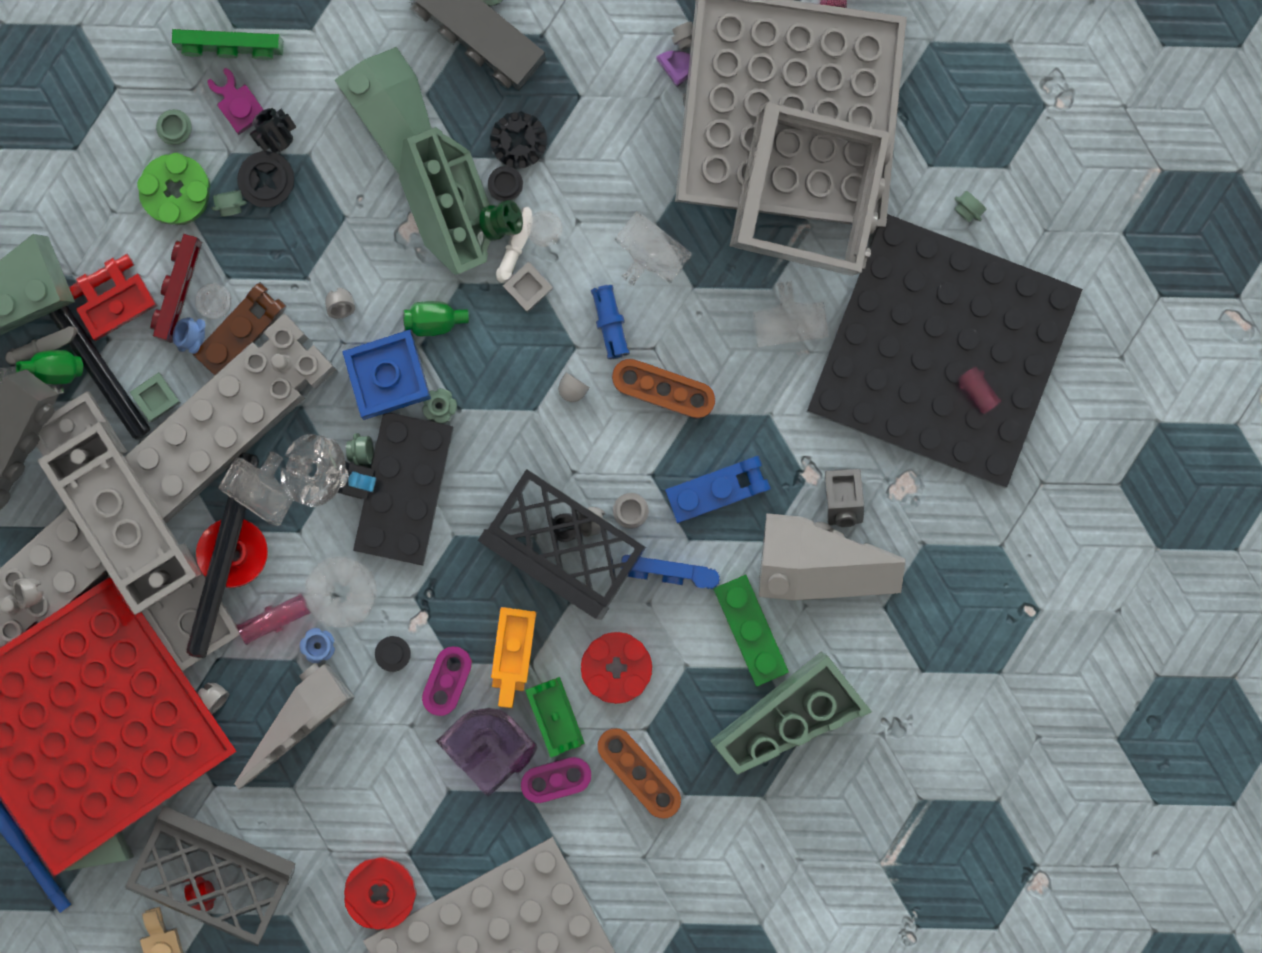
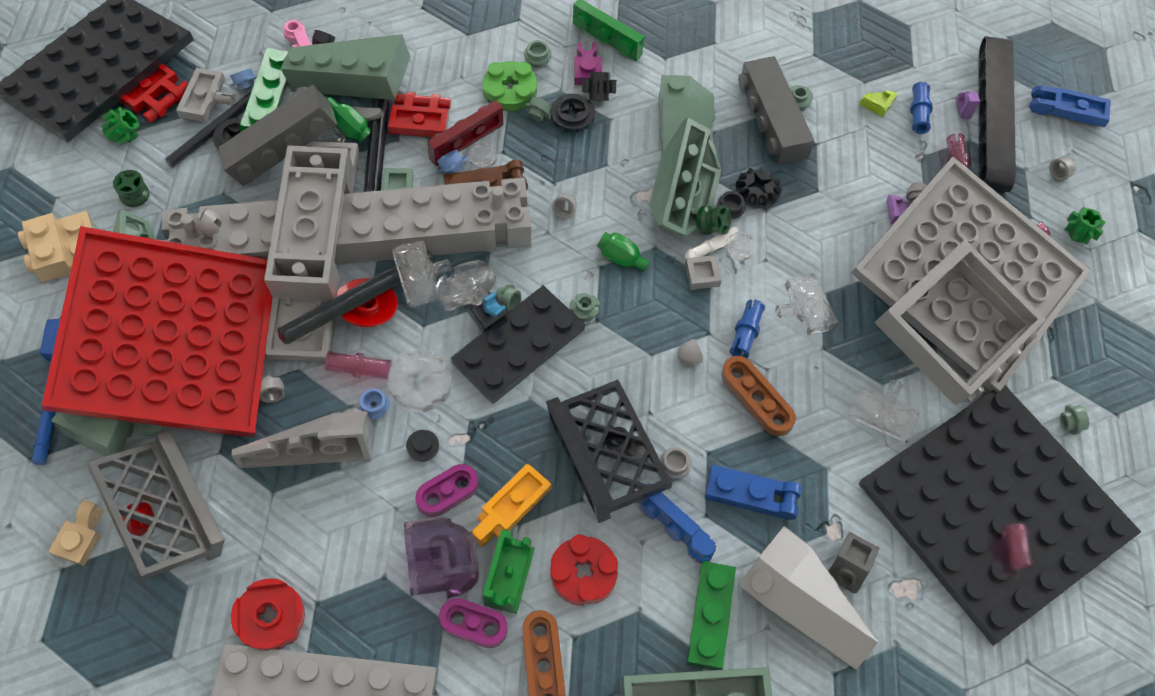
camera: 30 degrees right, 25 degrees down
blue plate [342,330,431,420] -> none

